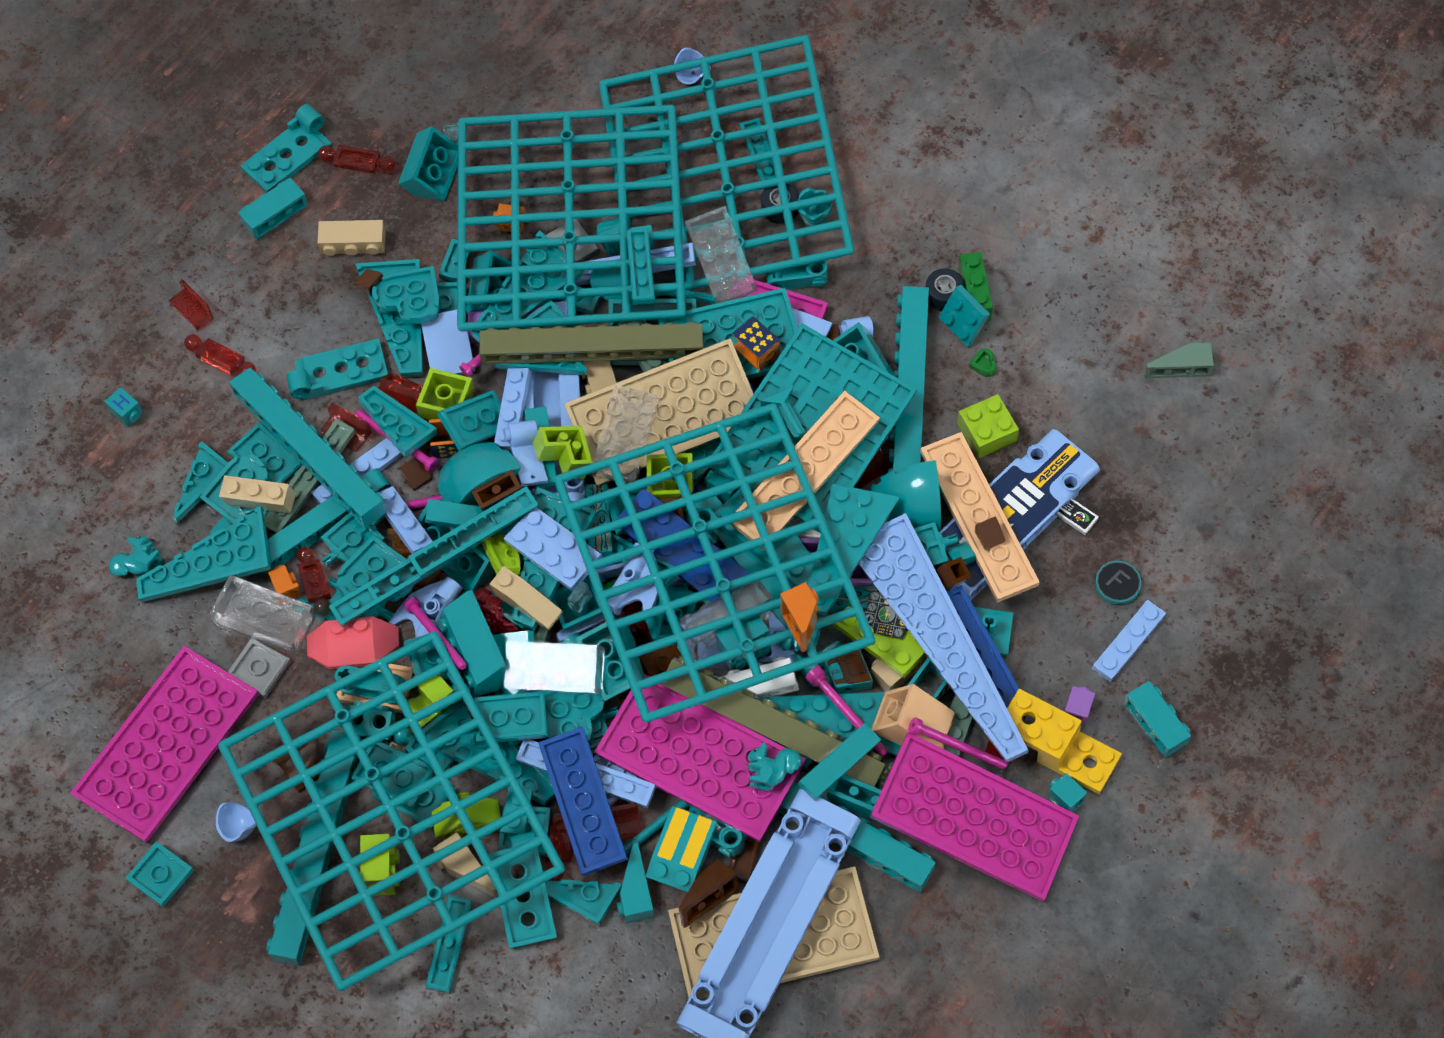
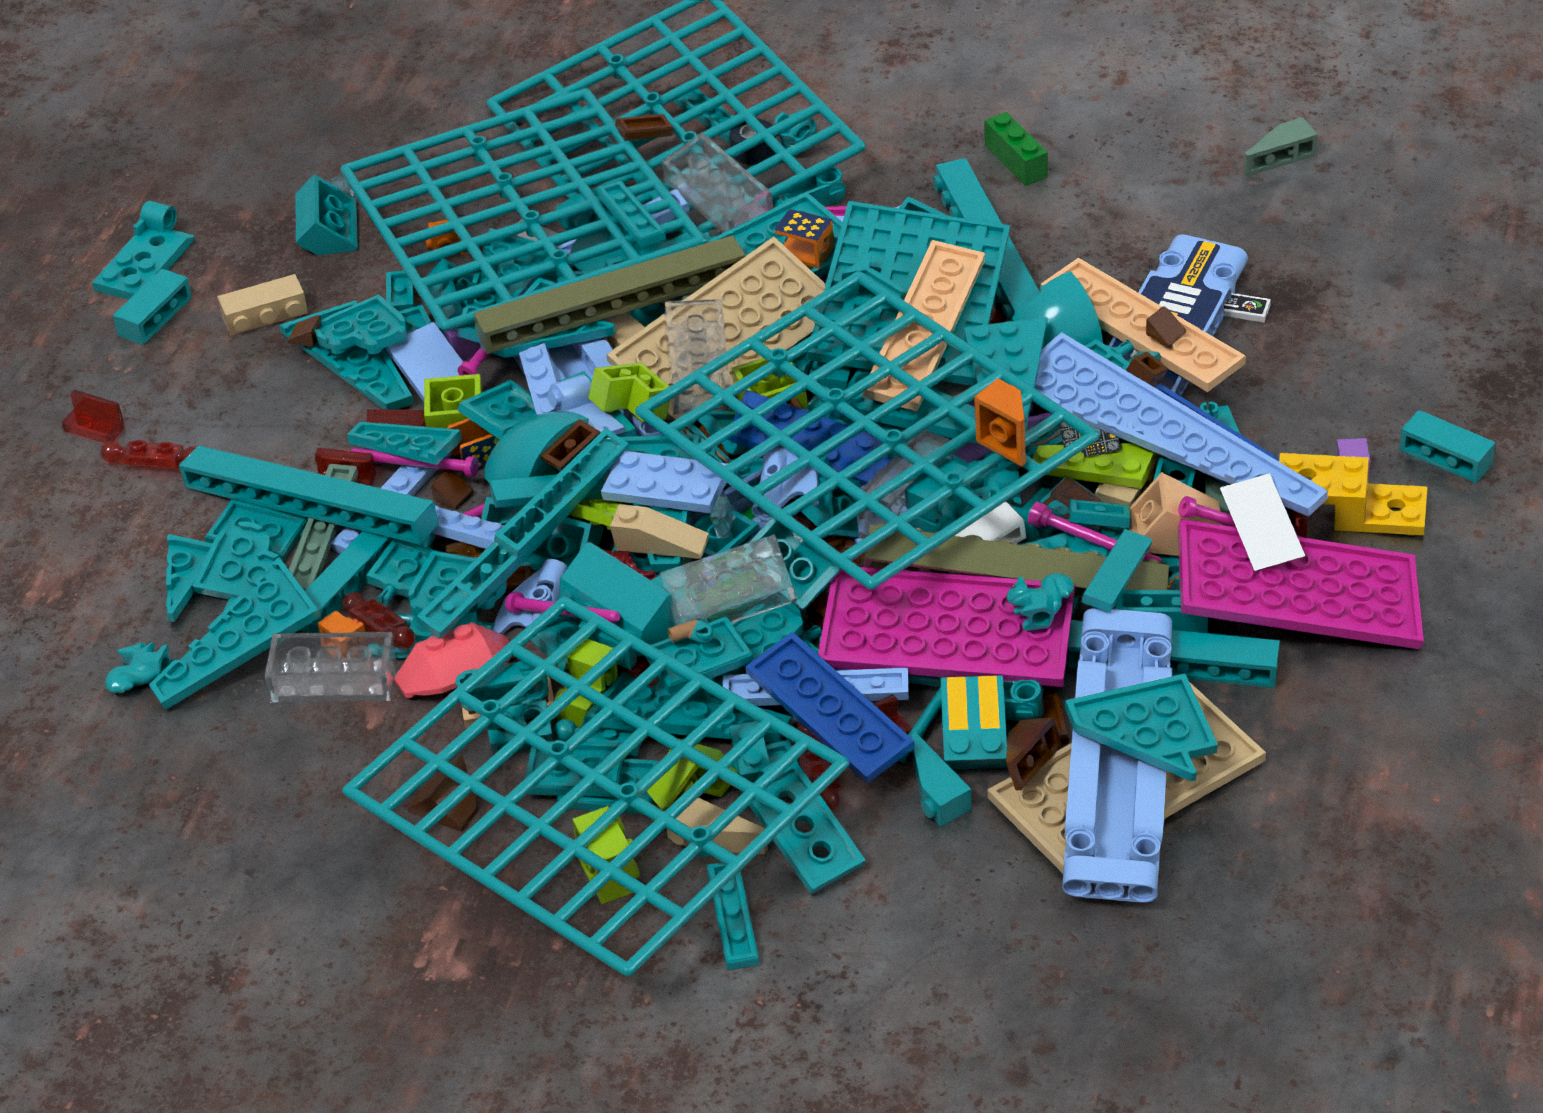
camera: 20 degrees left, 20 degrees down
dark pink plate [70,646,259,844] -> none
teal brick [104,387,143,427] -> none
teal plate [125,841,194,908] -> none
light blue helmet [216,802,257,842] -> none
tan brick [219,475,296,514] -> none
light grey tile [228,638,291,698] -> none
teal brick [266,731,362,966] -> none
teal hinge [286,338,389,400] -> none
clear red plate [318,145,396,174] -> none
teal wing [545,880,622,926] -> none
light blue helmet [674,48,711,84] -> none
black wheel [925,268,965,311] -> none
teal plate [938,285,990,347] -> none
lime brick [957,394,1019,459] -> none
green tile [969,349,996,377] -> none
teal brick [1048,773,1087,812] -> none
light blue plate [1092,600,1166,682] -> none
black tile [1095,561,1141,605] -> none
none -> reddish brown tile [615,114,674,141]
none -> arm [668,620,714,643]
none -> teal wing [1065,674,1218,782]
none -> teal plate [1068,499,1130,530]
none -> white sticker [1220,473,1305,571]

